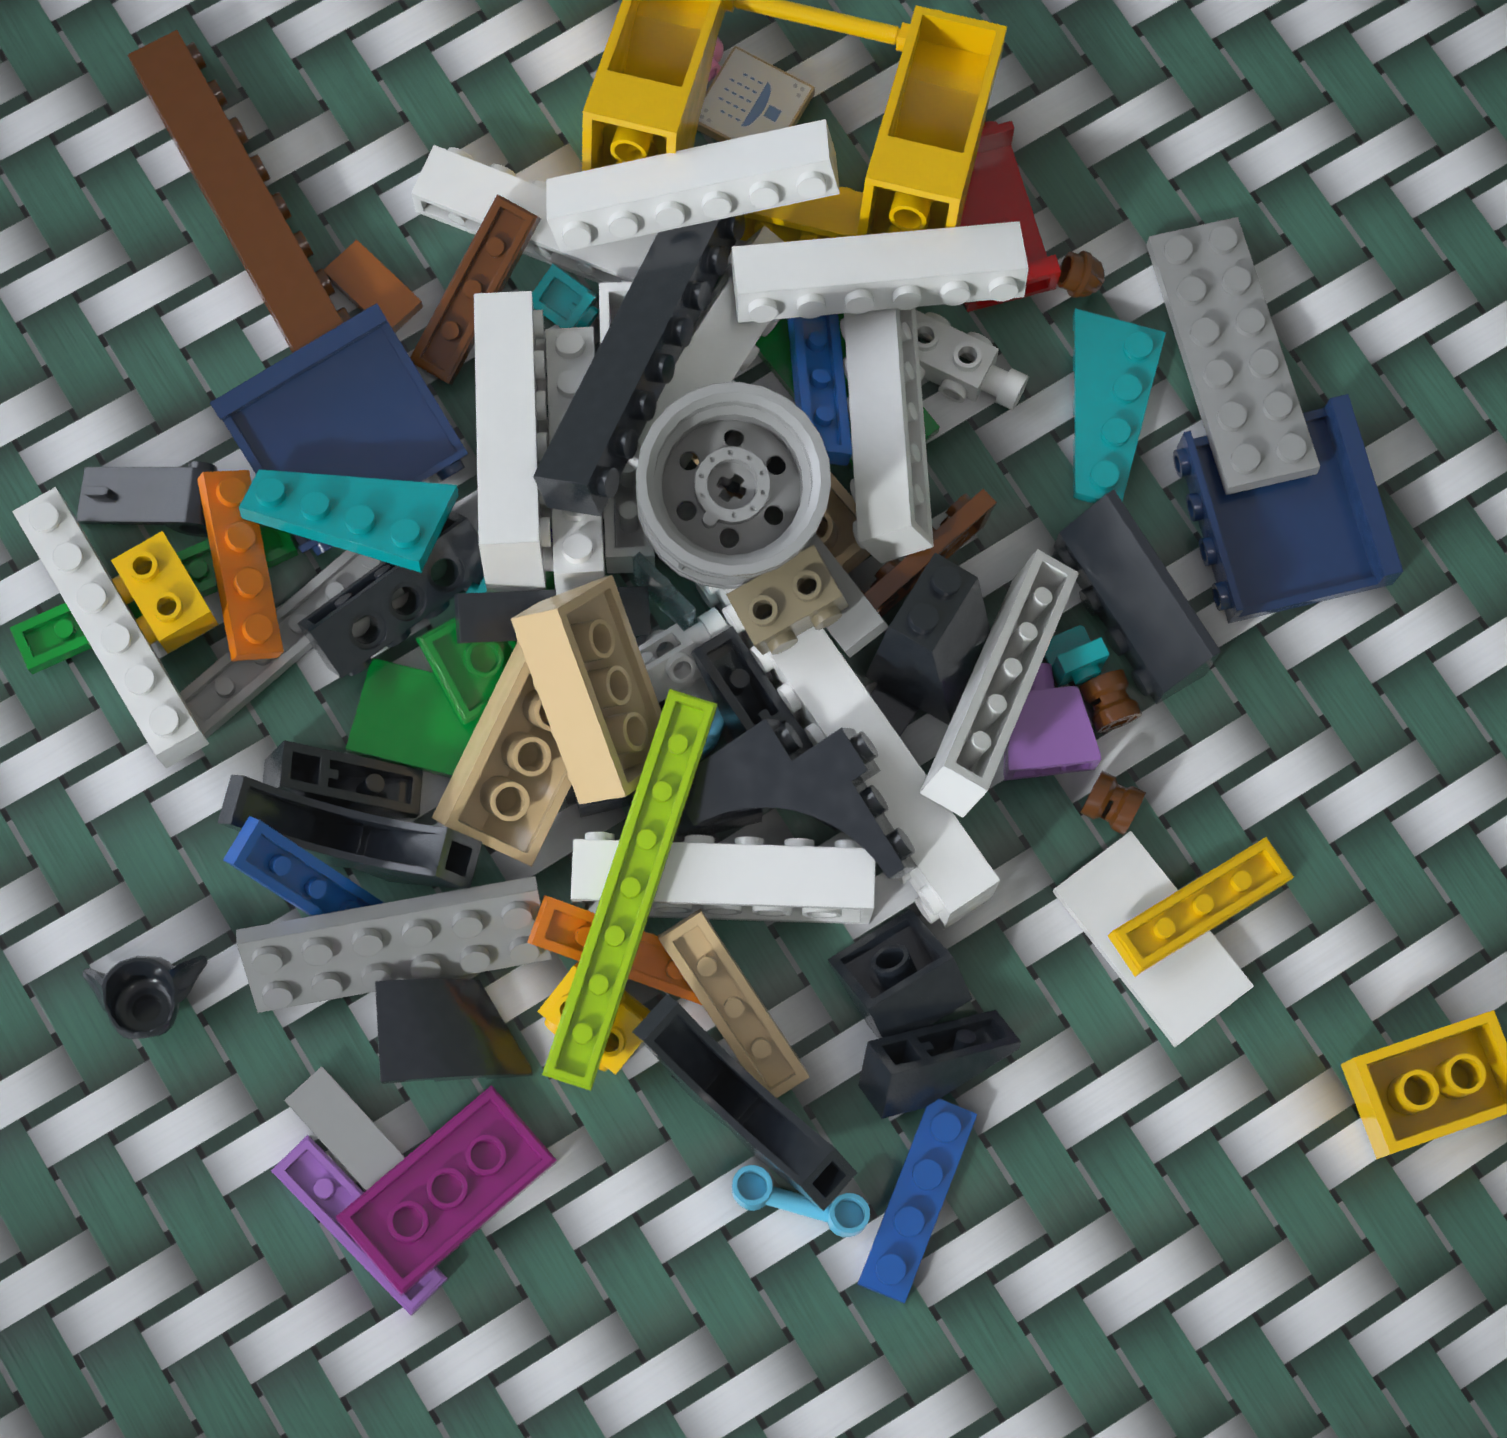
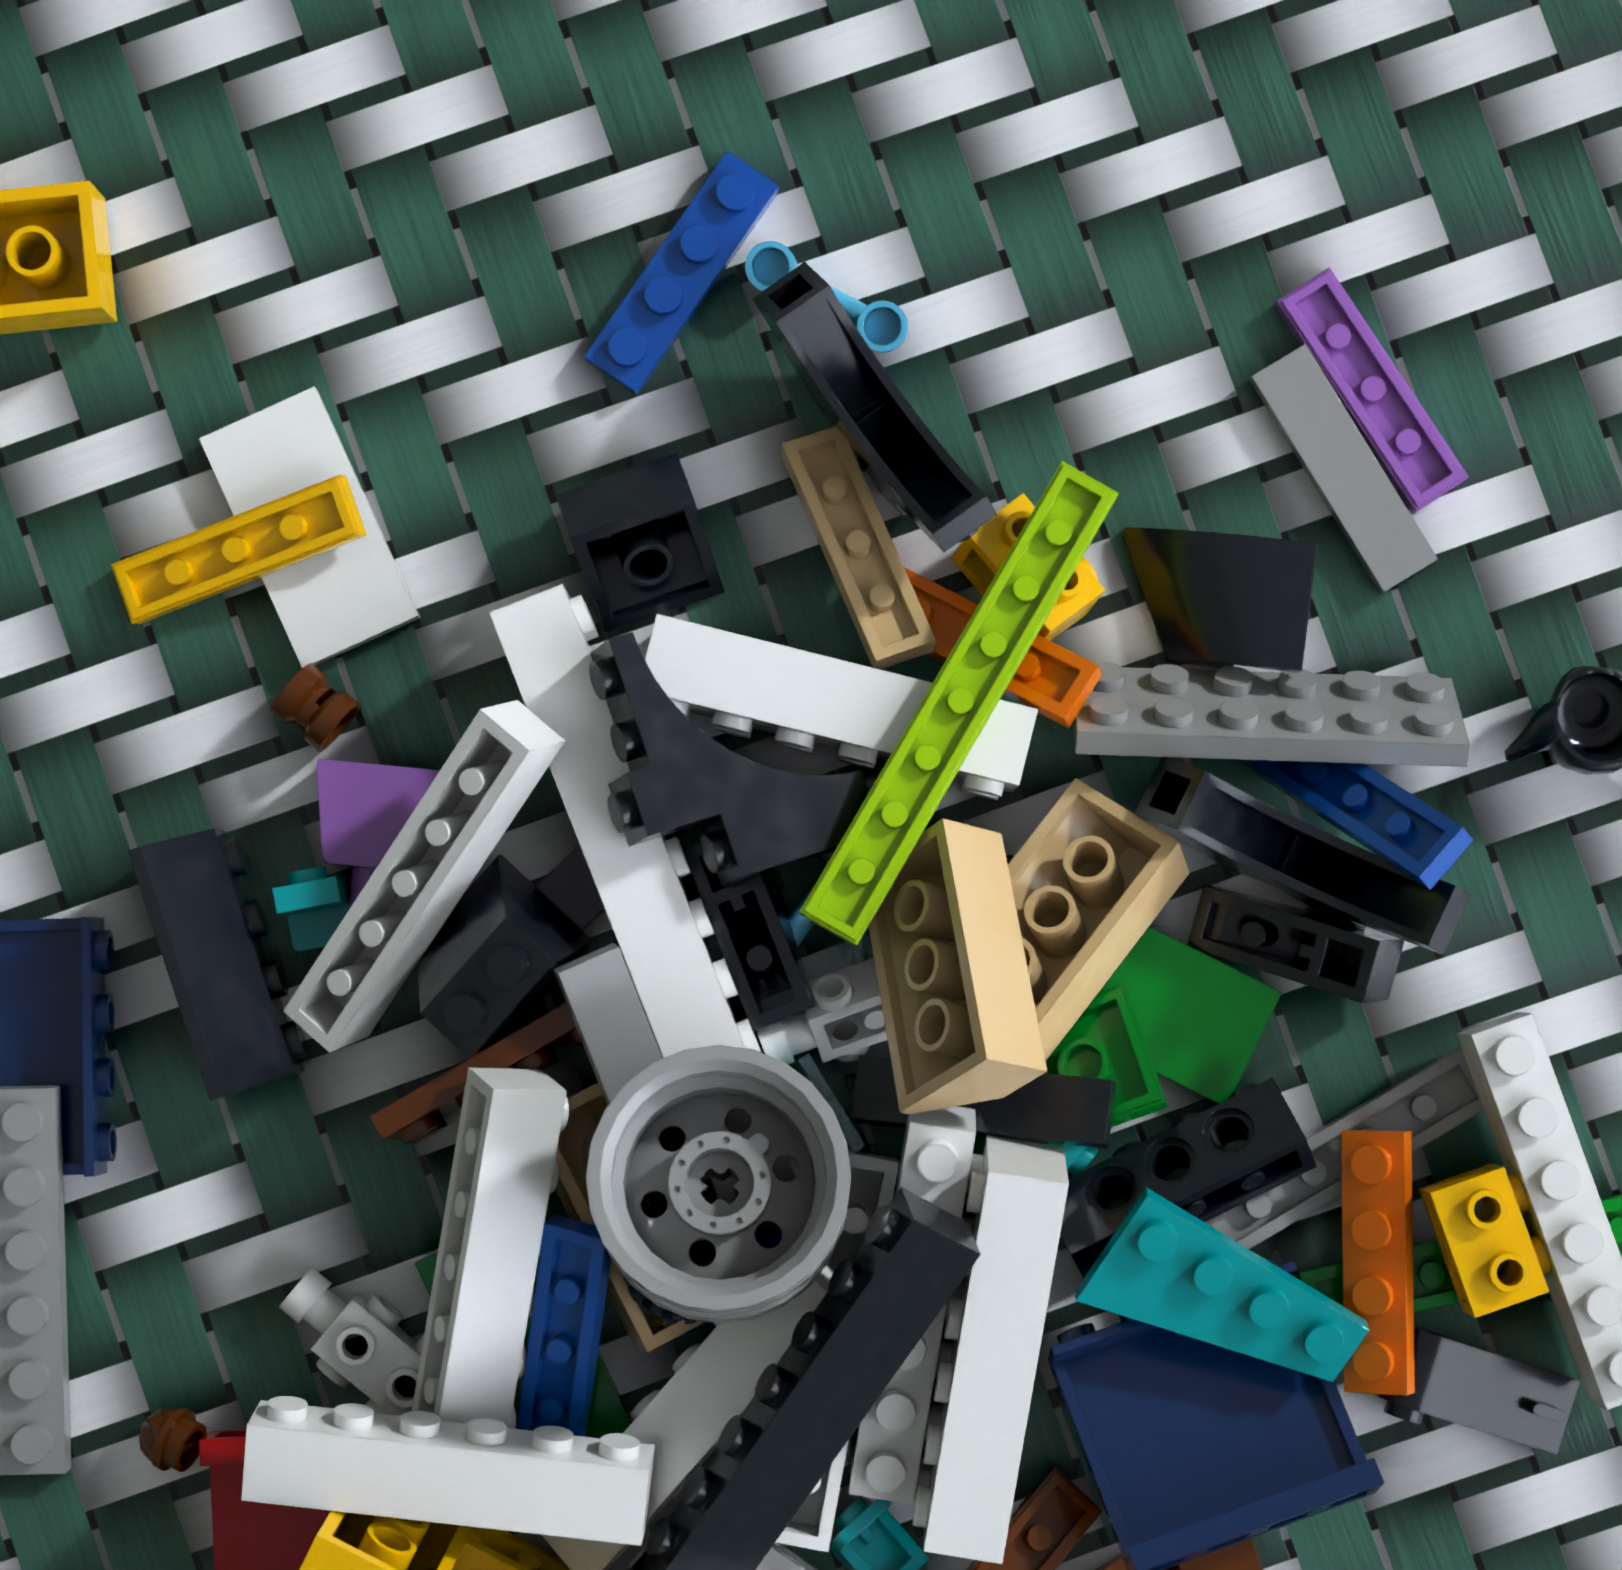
camera: 165 degrees left, 10 degrees up
magenta tile [336,1085,557,1296] -> none
dark tan brick [726,545,849,655] -> none
black slope [858,1010,1021,1119] -> none
teal wing [1073,308,1166,504] -> none
reddish brown wheel [1079,669,1142,733] -> none

